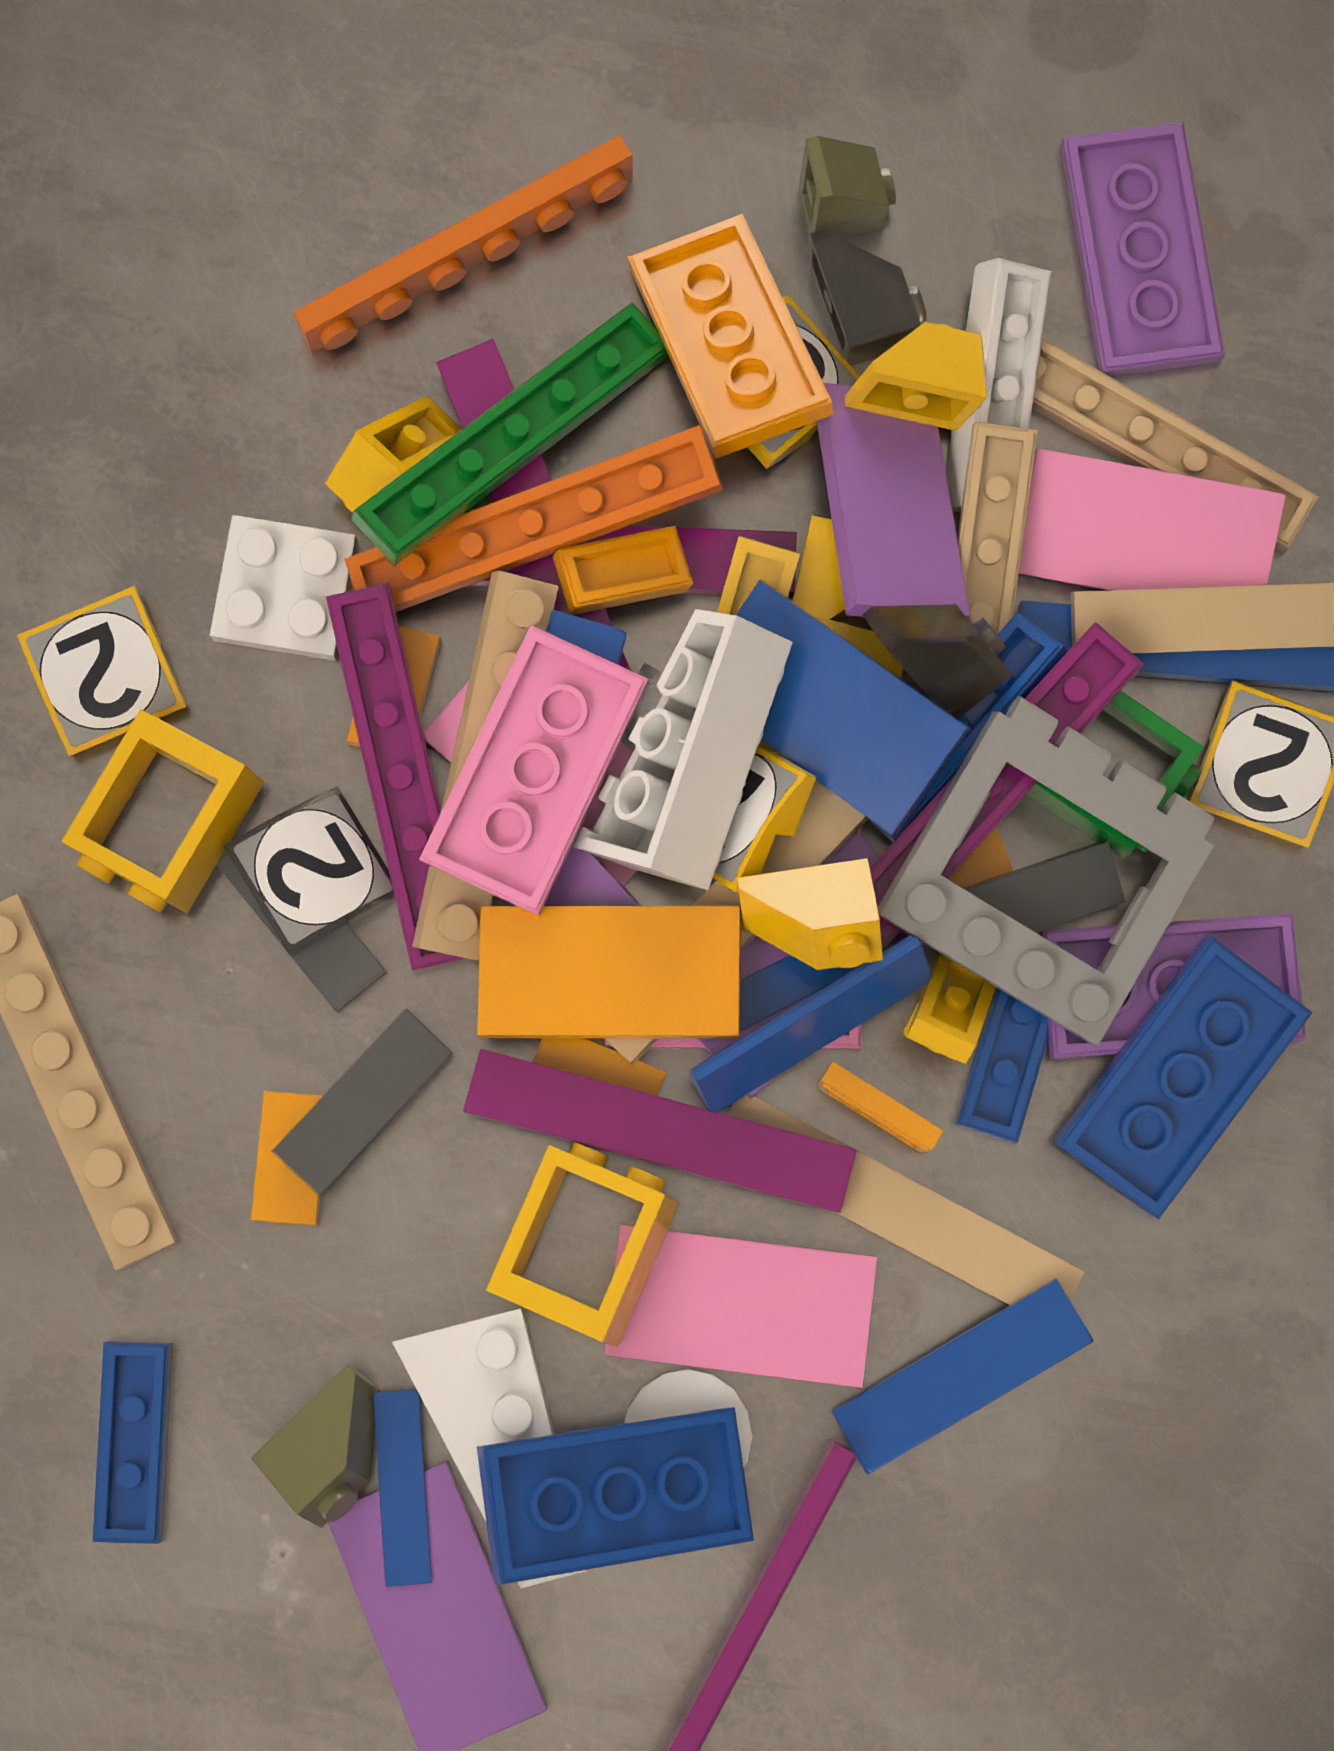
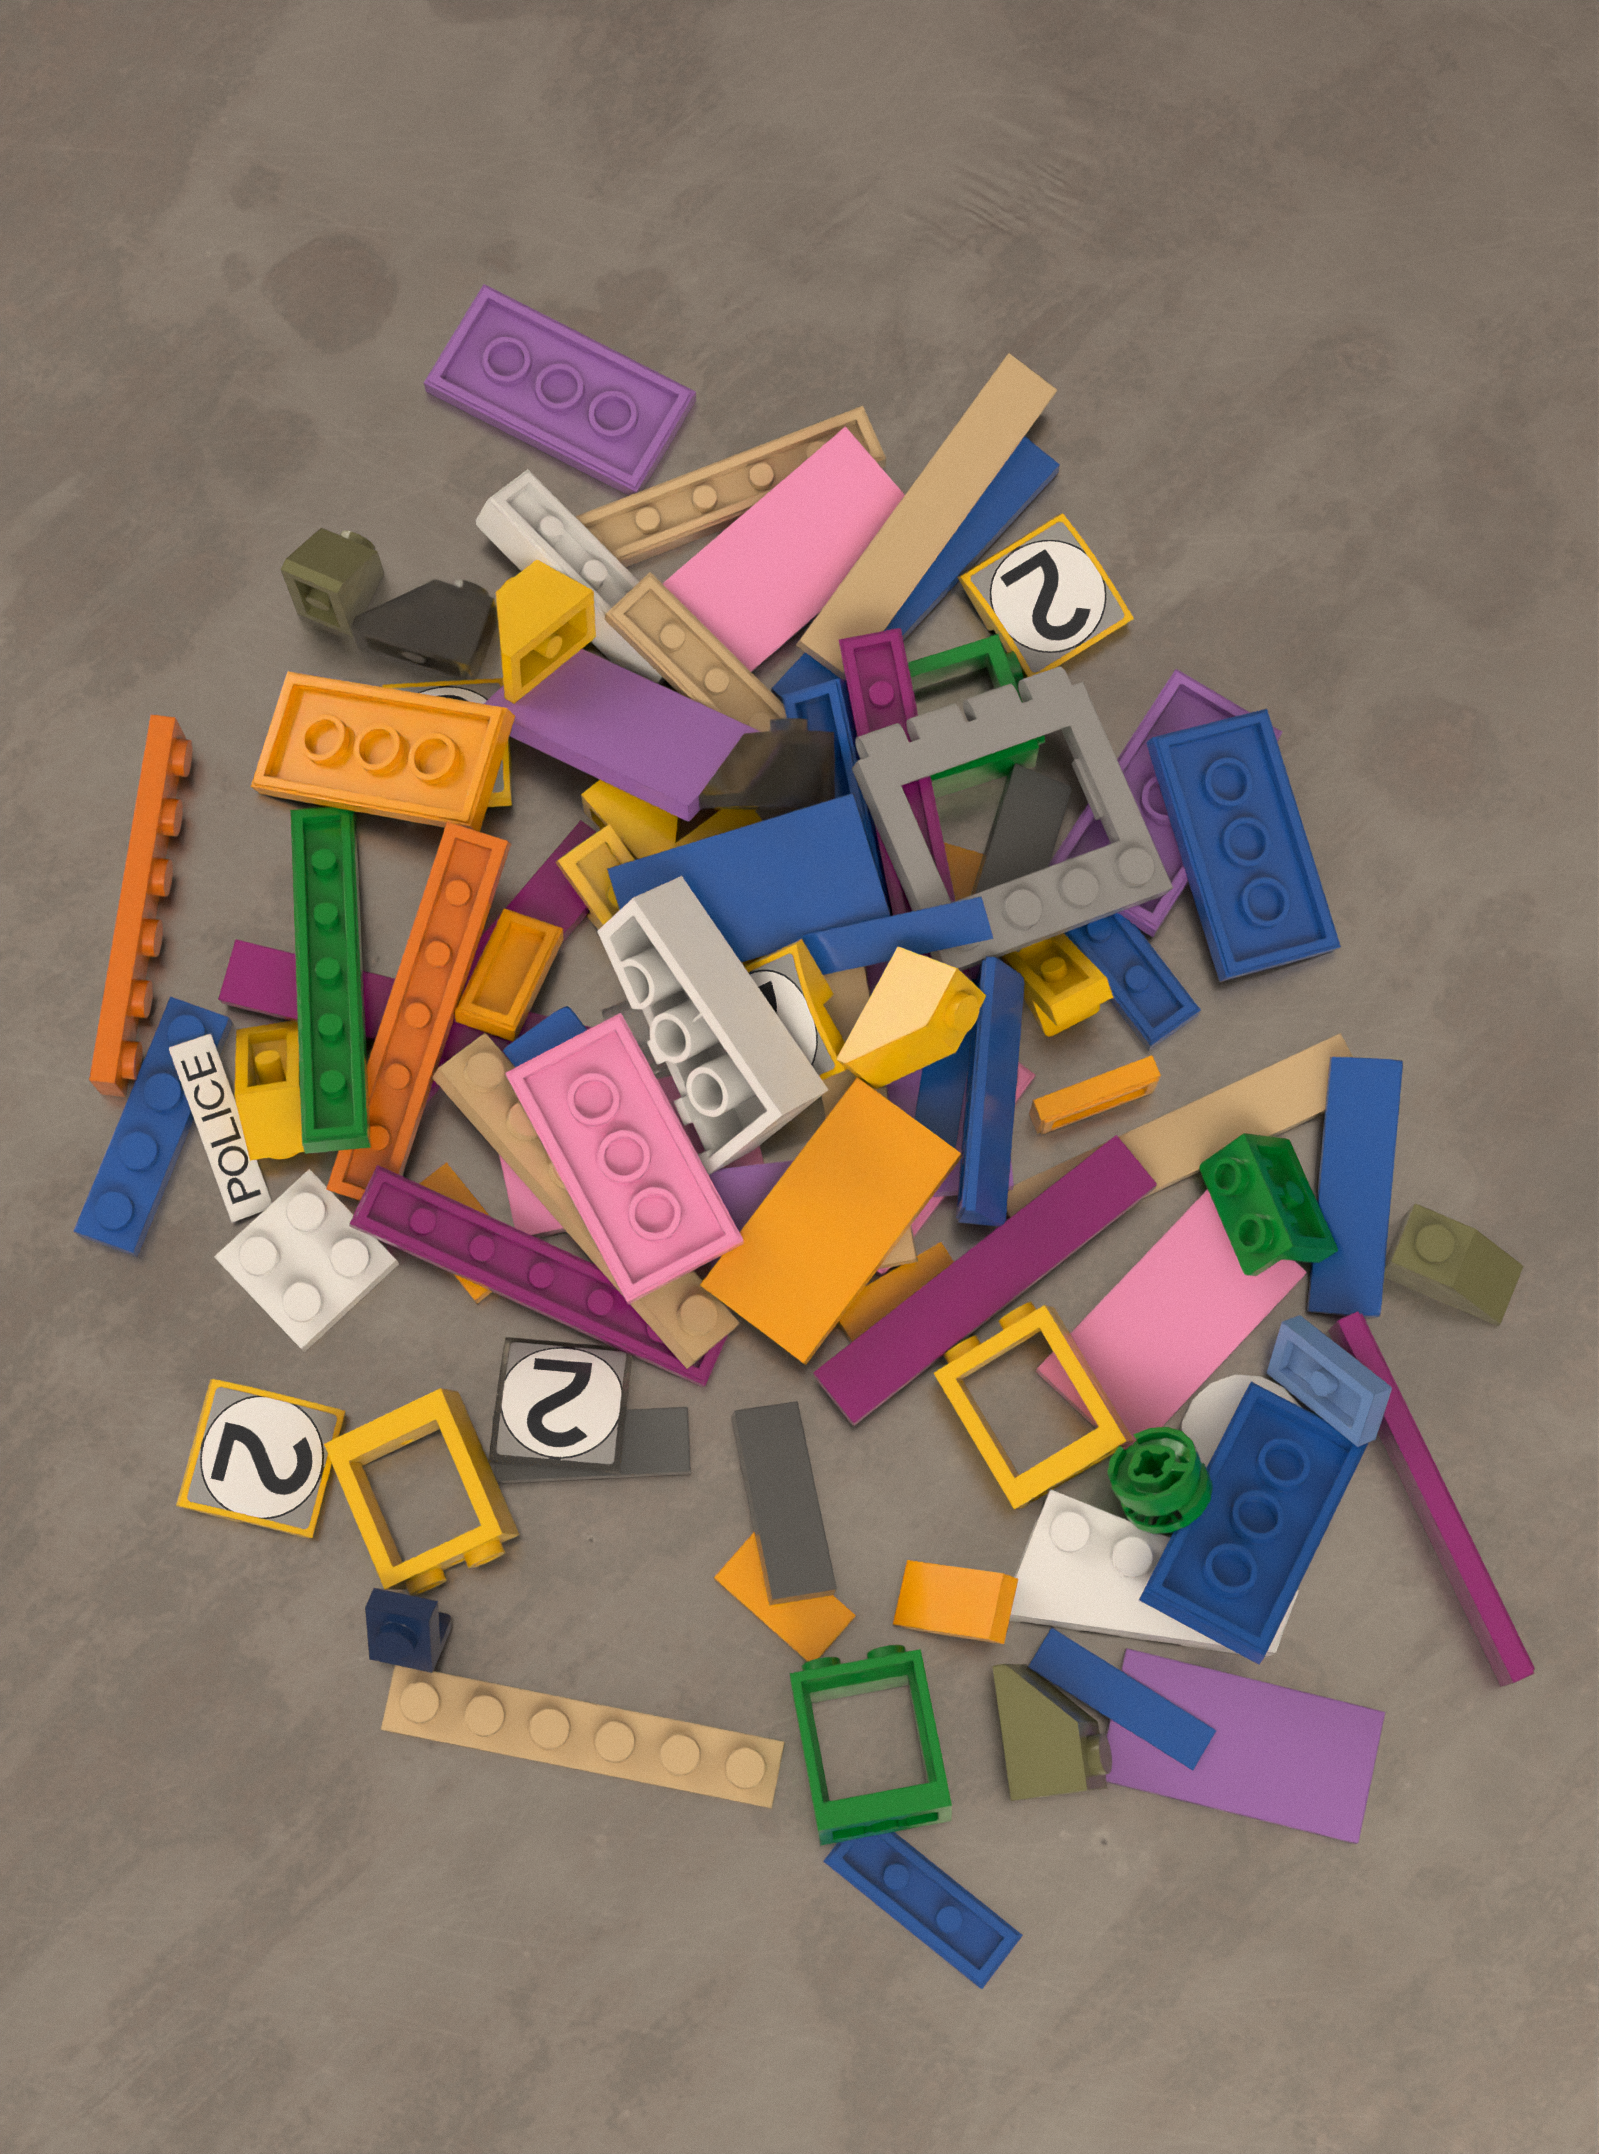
camera: 50 degrees left, 5 degrees down
none -> blue plate [74,996,233,1257]
none -> white sticker [168,1034,272,1223]
none -> dark blue bracket [365,1588,452,1673]
none -> green window [789,1645,952,1846]
none -> blue sticker [803,896,994,975]
none -> light orange tile [893,1560,1018,1644]
none -> green wheel [1107,1427,1213,1534]
none -> green bracket [1199,1133,1338,1276]
none -> medium blue plate [1267,1315,1392,1447]
none -> olive slope [1384,1203,1524,1326]

